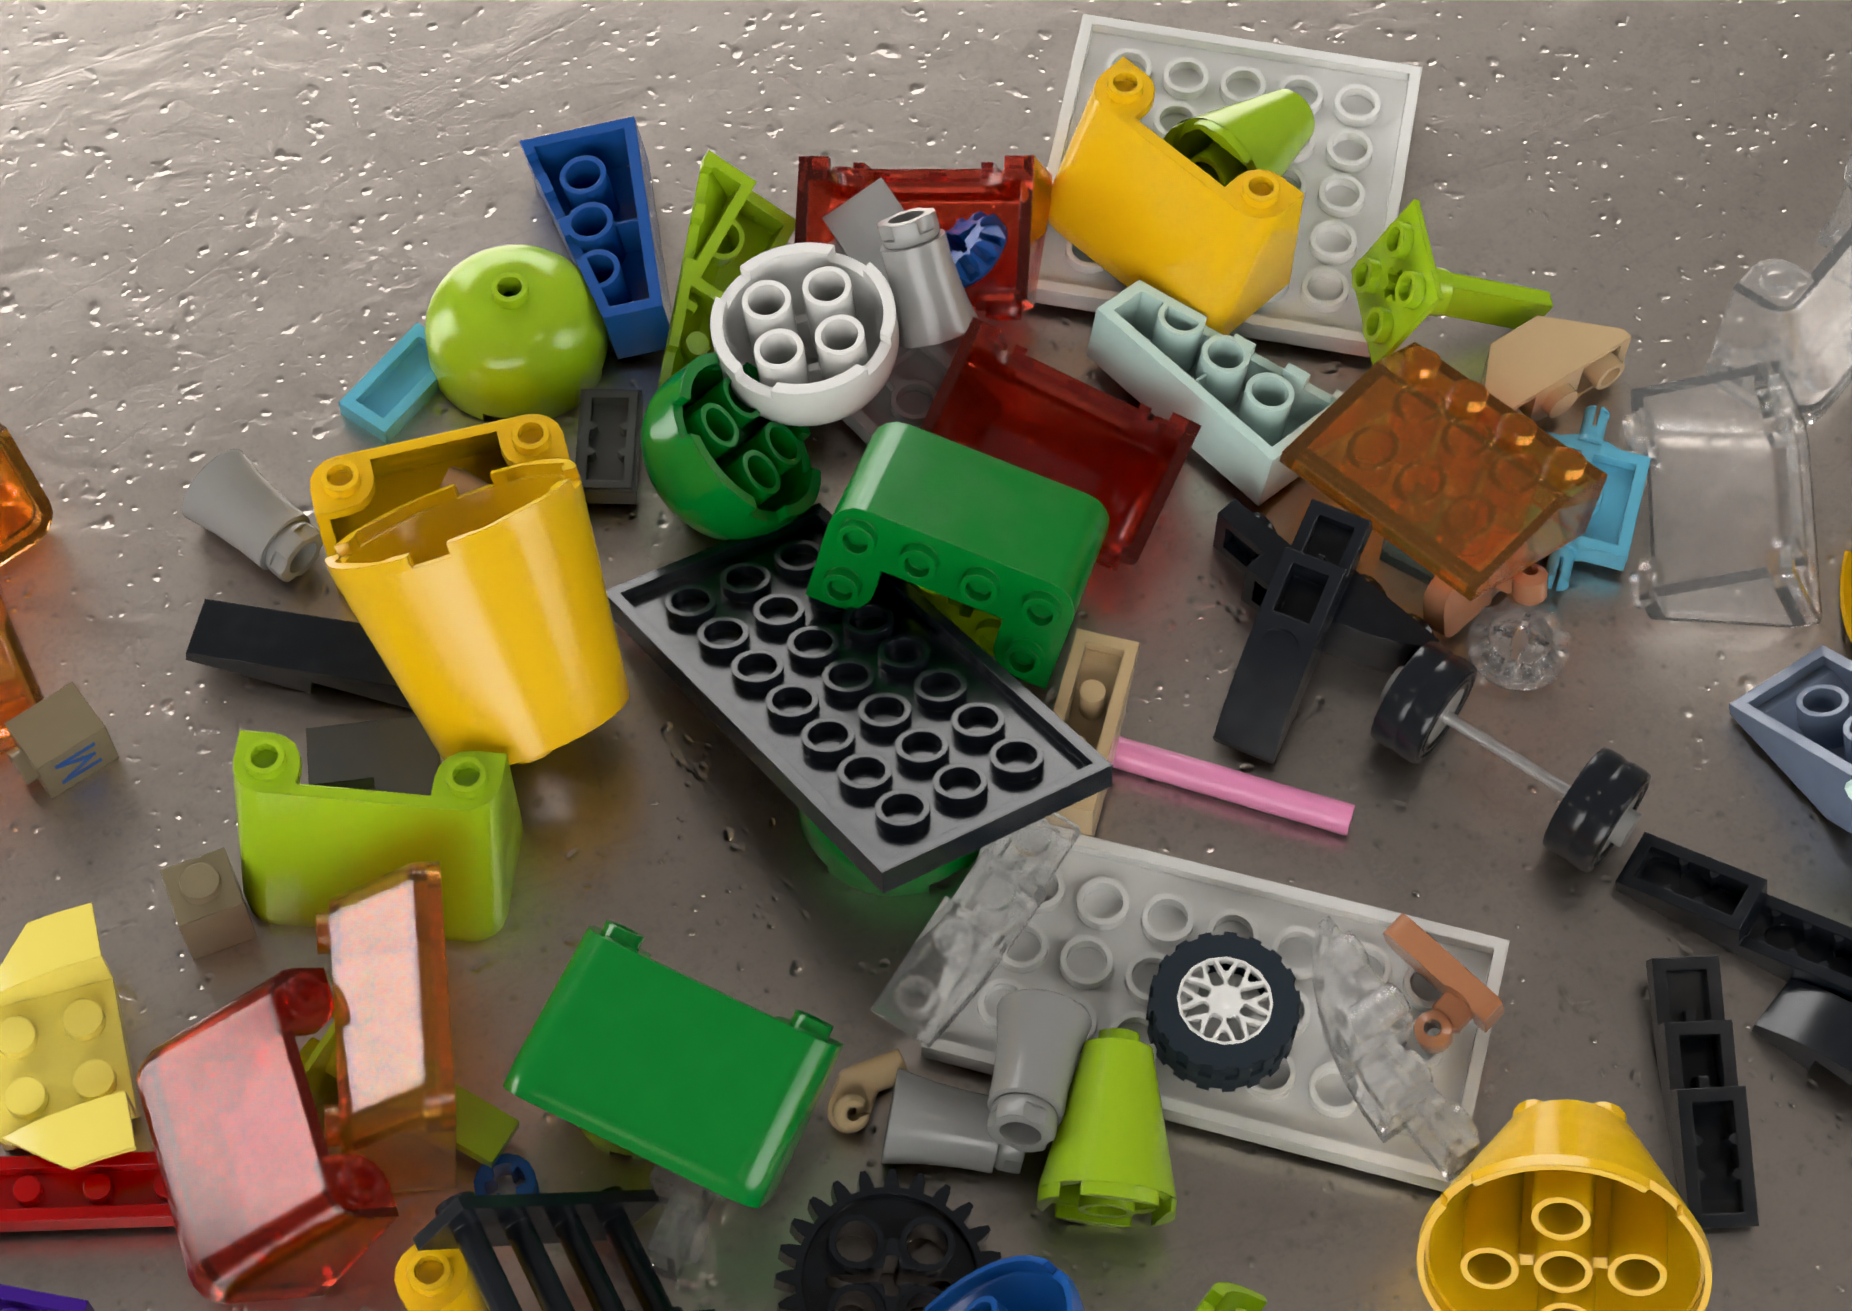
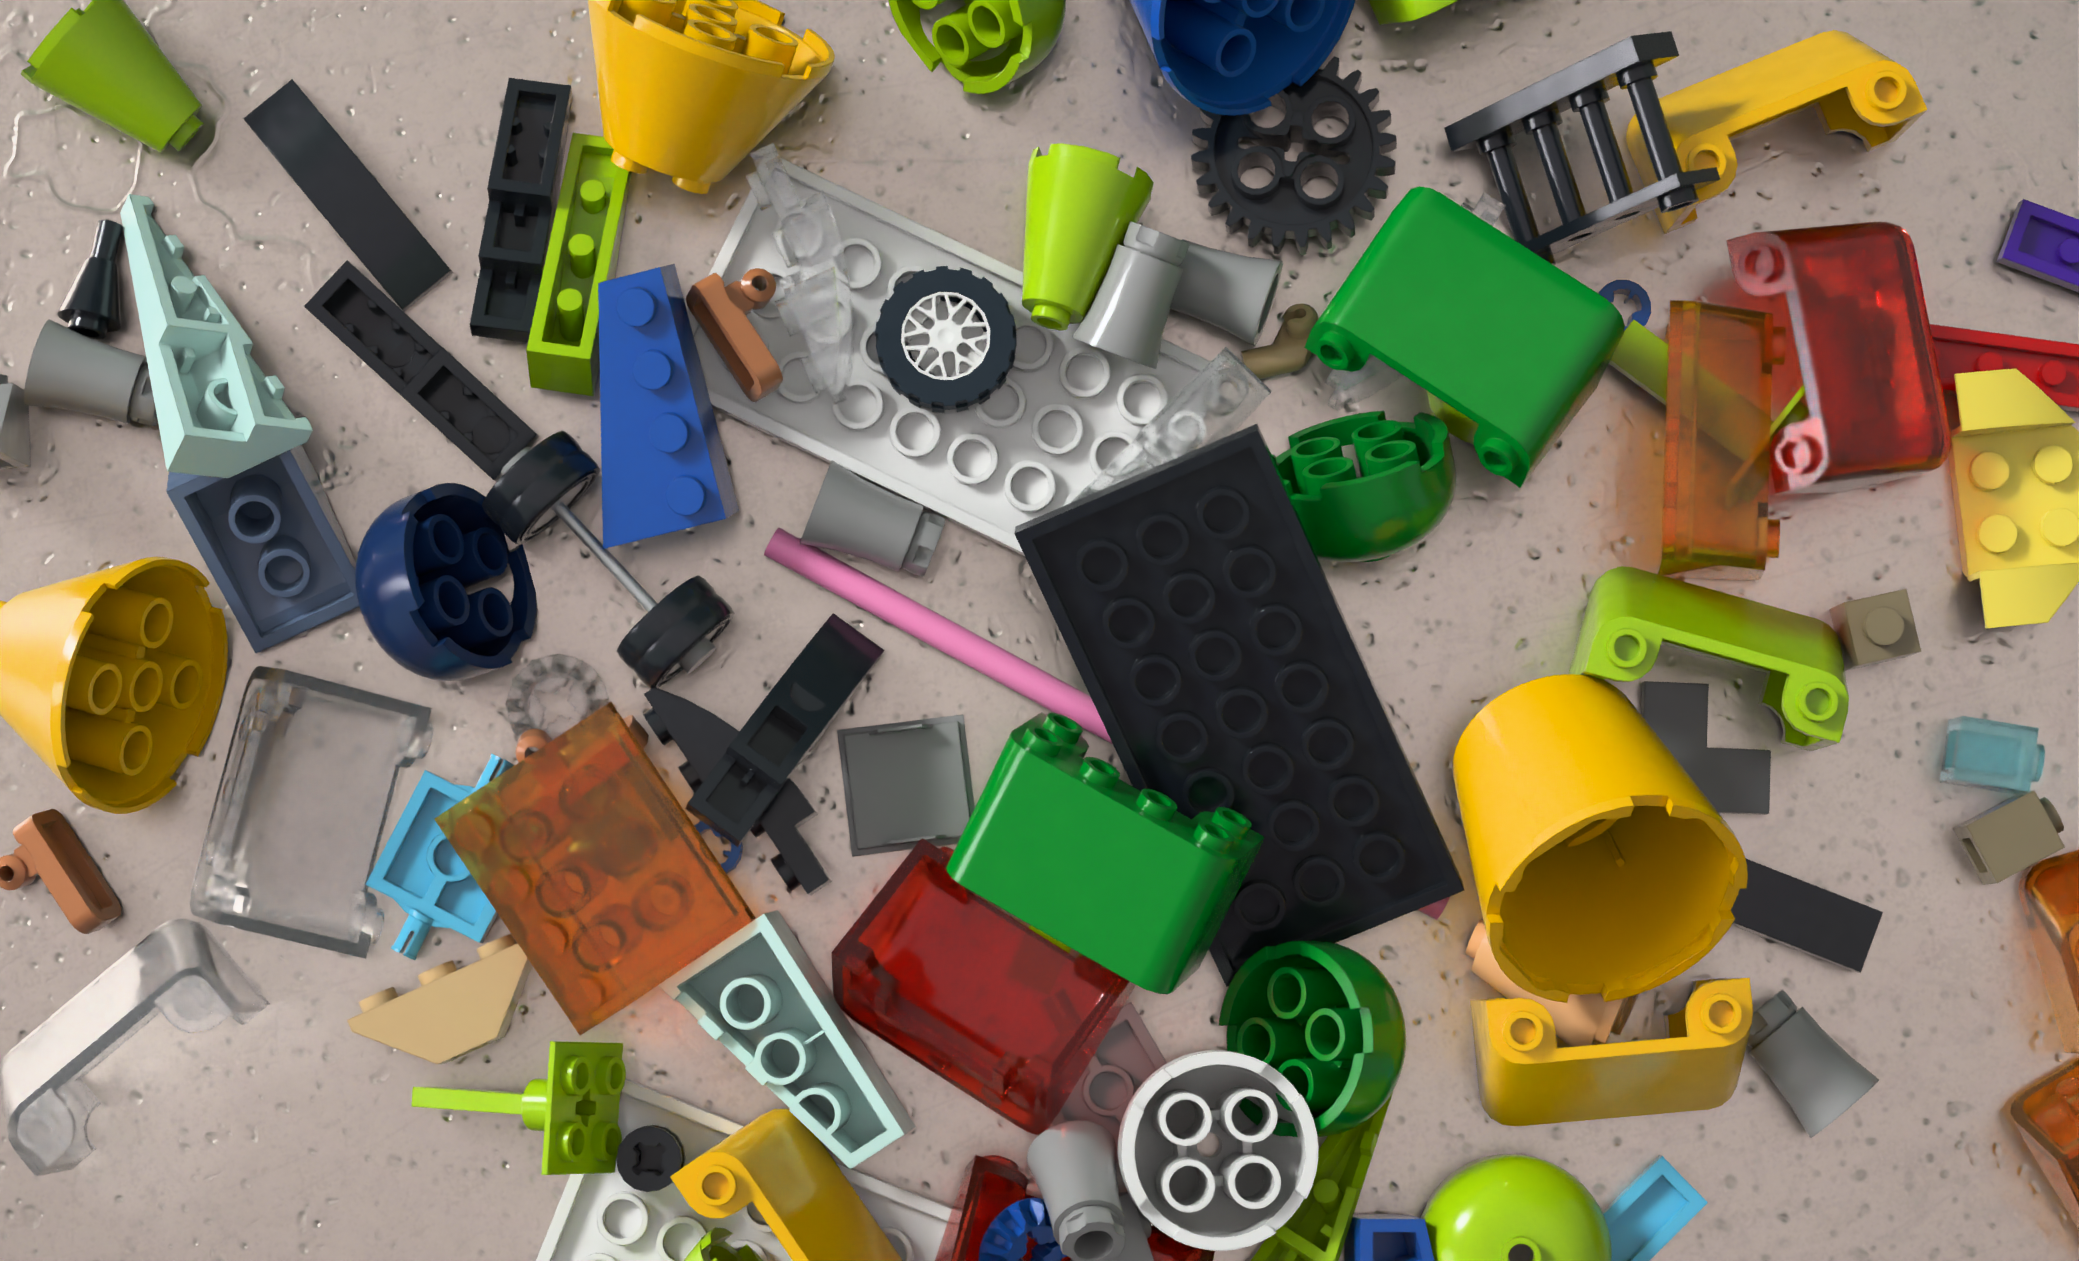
camera: 170 degrees left, 25 degrees up
dark grey plate [575,389,644,504] -> none
tan slope [1035,628,1140,837] -> none
none -> dark blue cylinder [355,483,536,681]
none -> lime slope [526,133,632,396]
none -> blue wedge [598,264,739,549]
none -> black wheel [616,1125,686,1192]
none -> light grey plant [800,460,946,577]
none -> light grey piece [837,715,975,857]
none -> green cylinder [1271,411,1456,562]
none -> clear light blue brick [1940,716,2045,794]

